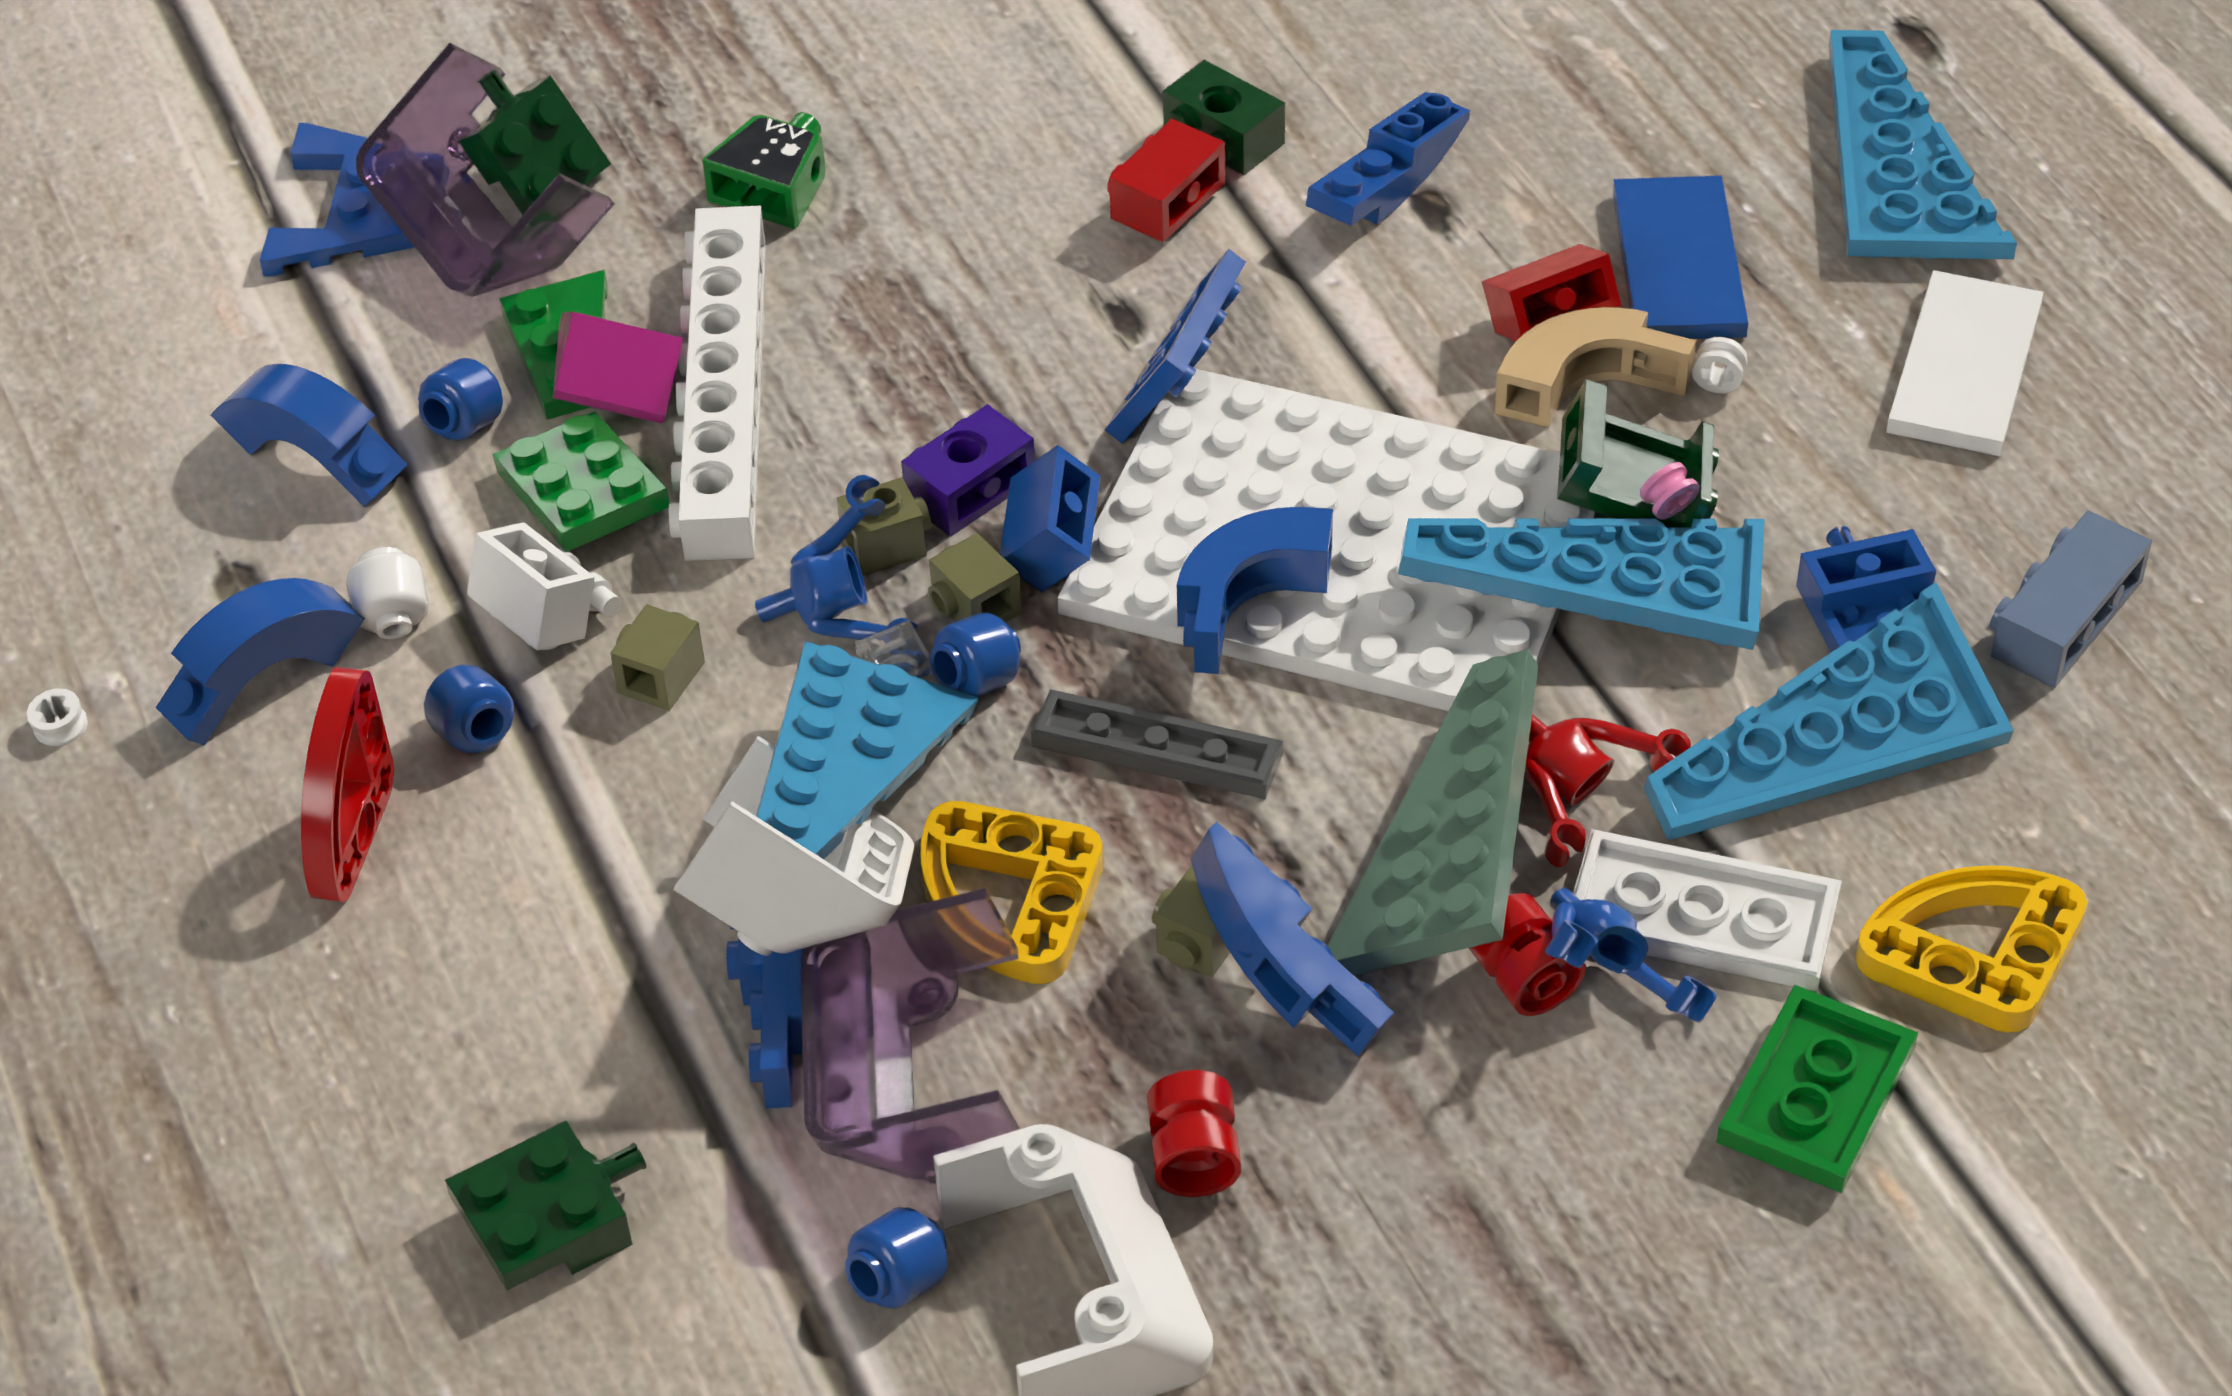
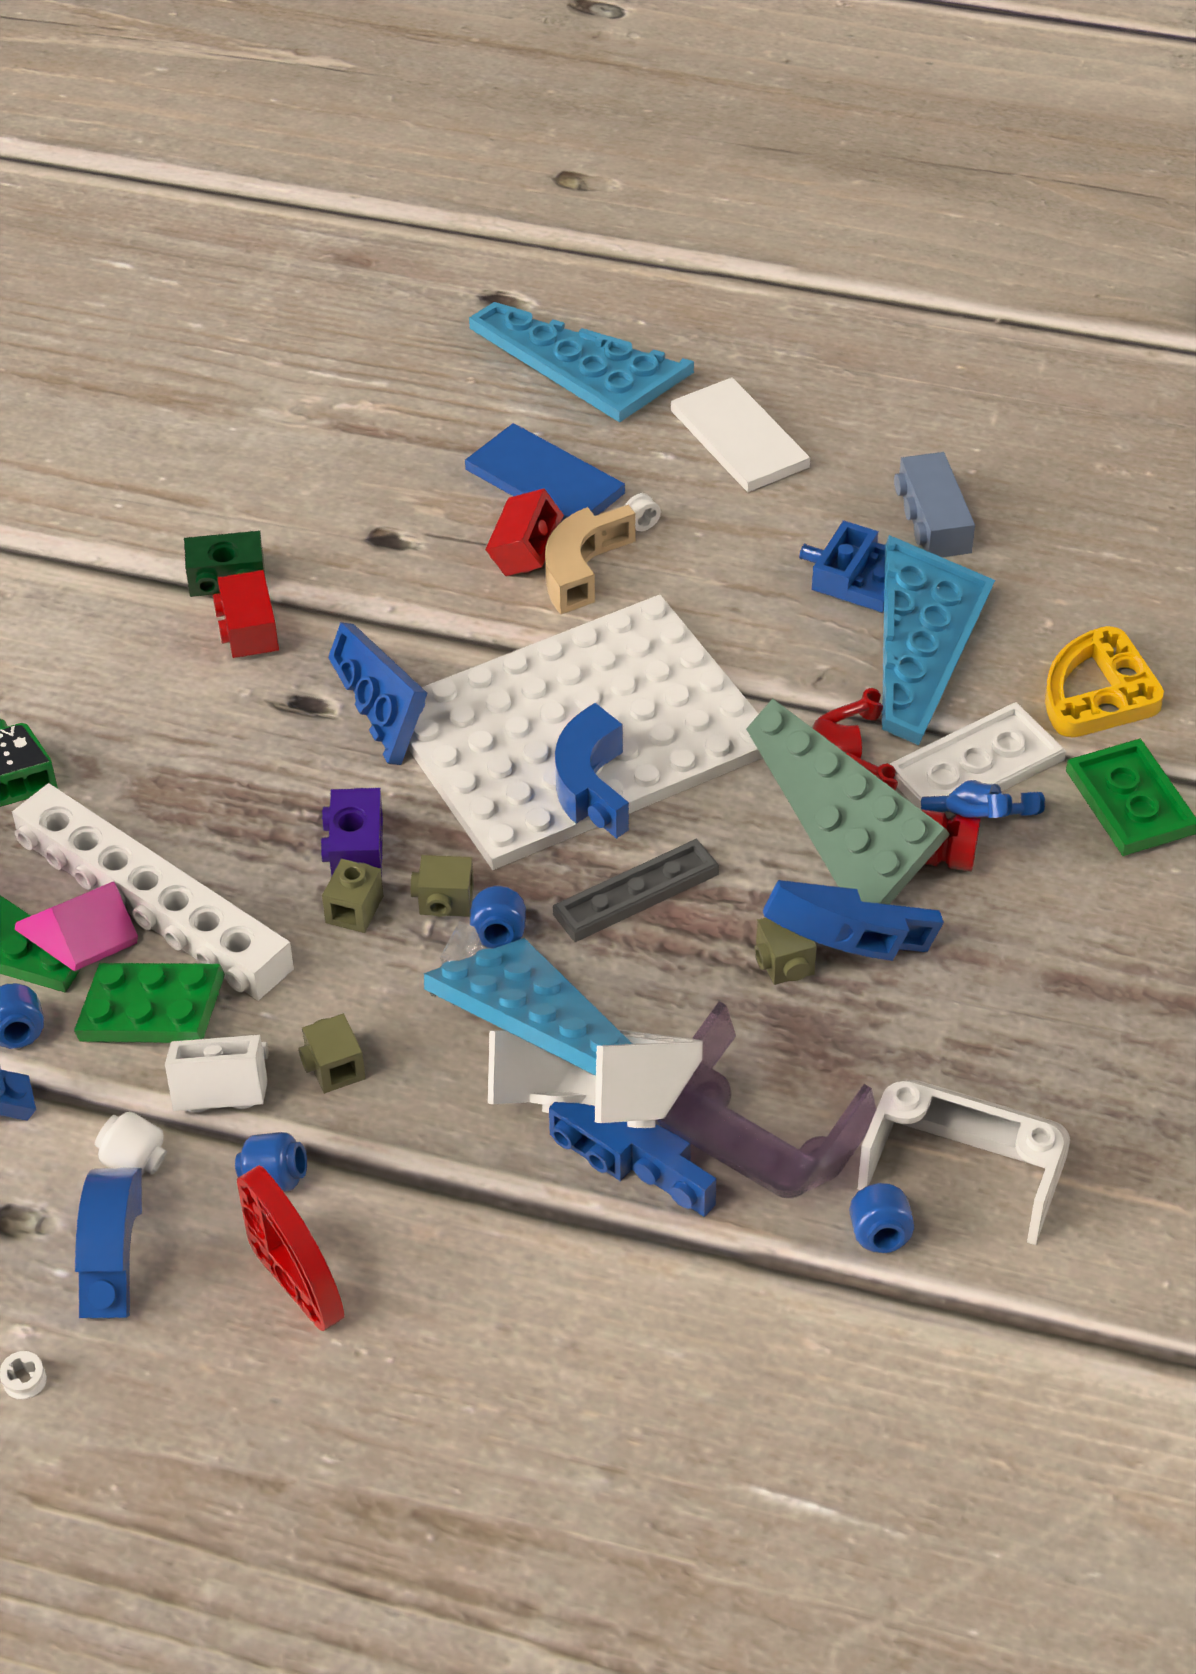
camera: 50 degrees left, 0 degrees up
dark green plate [445,1120,647,1291] -> none
blue piece [755,475,924,659] -> none
yellow beam [920,801,1104,984] -> none
blue brick [1000,445,1100,592] -> none
red wheel [1147,1070,1241,1198] -> none
blue slope [1306,91,1471,226] -> none
dark azure wing [1398,518,1765,650] -> none
panel [1557,379,1719,528] -> none
bright pink bush [1640,462,1700,520] -> none

